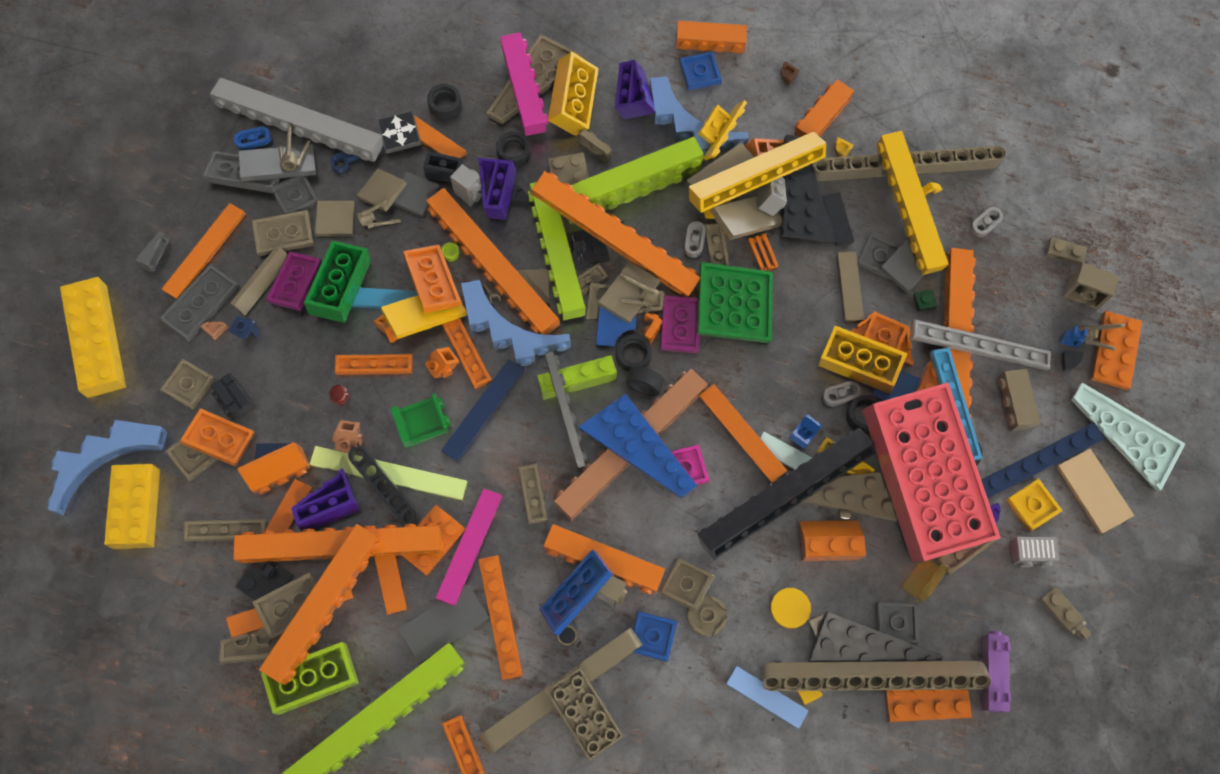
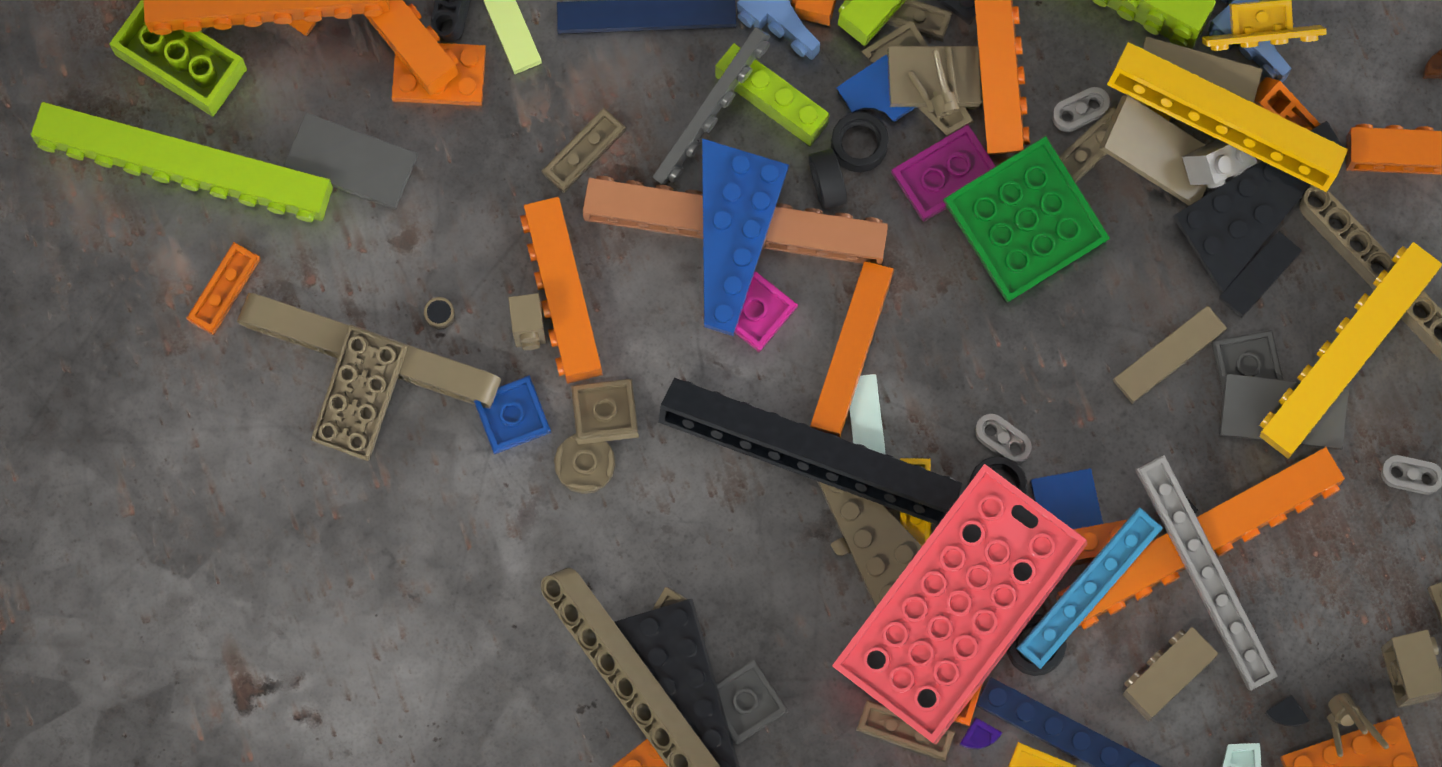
camera: 60 degrees right, 5 degrees up
orange tile [375,556,408,615] -> none
dark pink tile [436,489,502,606] -> none
orange plate [478,555,523,681] -> none
blue tile [539,549,613,636] -> none
orange bracket [643,312,662,345] -> none
light blue tile [726,666,809,729] -> none
orange tile [748,233,778,271] -> none
yellow tile [770,588,811,629] -> none
blue bracket [789,414,822,449] -> none
yellow tile [797,691,823,705] -> none
orange slope [799,520,866,561] -> none
yellow brick [819,326,908,394] -> none
yellow tile [835,137,854,157] -> none
orange wing [851,311,914,367] -> none
clear yellow panel [902,560,949,602] -> none
dark green plate [913,289,938,312] -> none
yellow tile [922,182,942,197] -> none
blue plate [1058,326,1088,348] -> none

